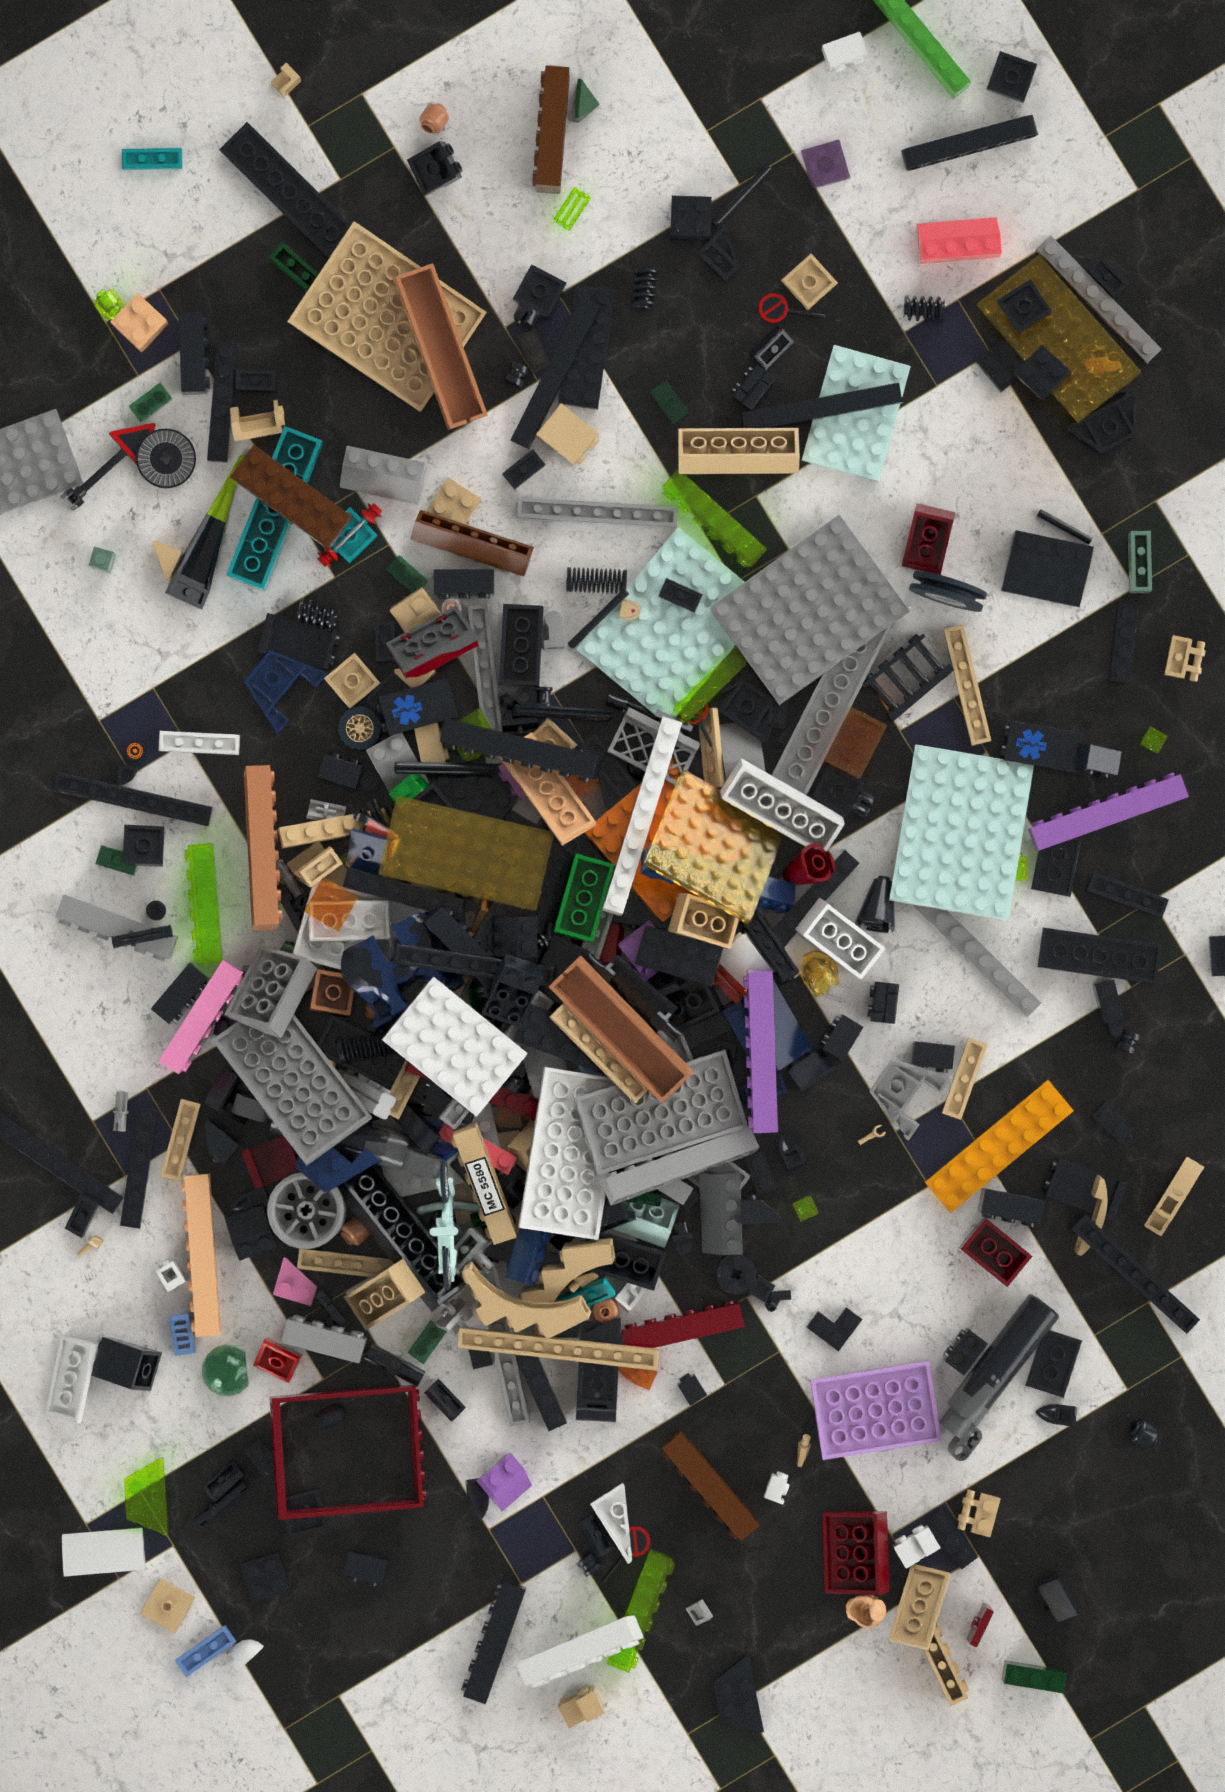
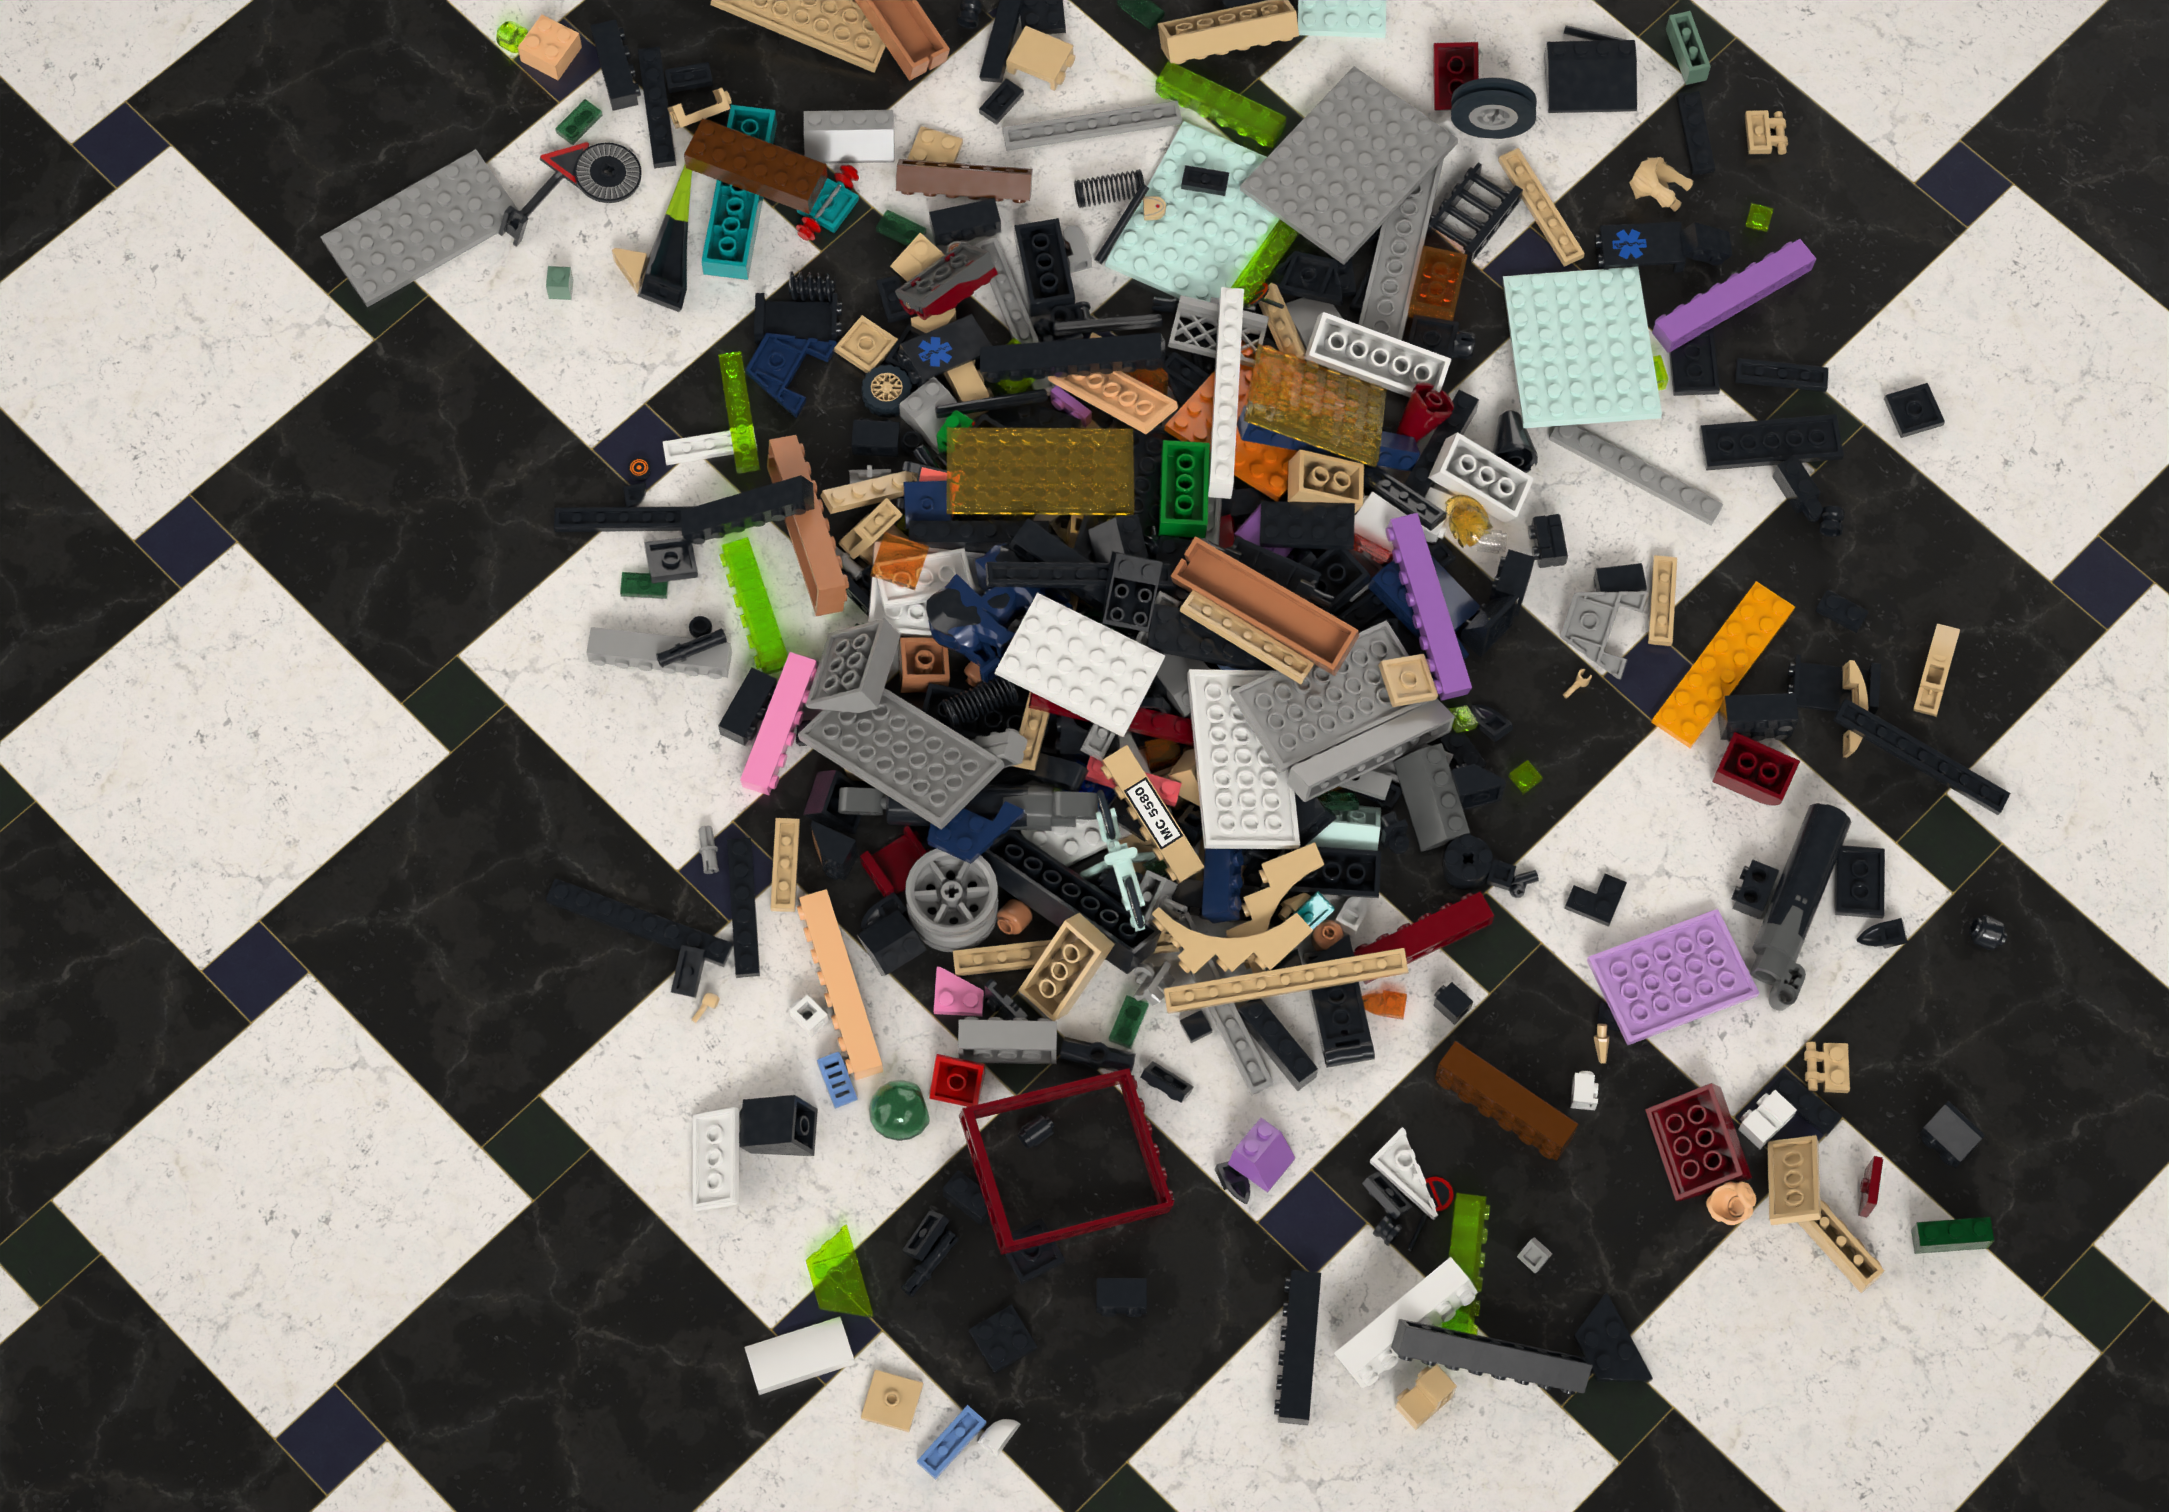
camera: 15 degrees left, 20 degrees down
none -> black brick [681,475,815,544]
none -> clear neon green plate [718,351,760,473]
none -> tan plate [1378,654,1438,707]
none -> black brick [1391,1319,1593,1395]
none -> clear neon green plate [1448,705,1478,733]
none -> tan piece [1629,157,1693,212]

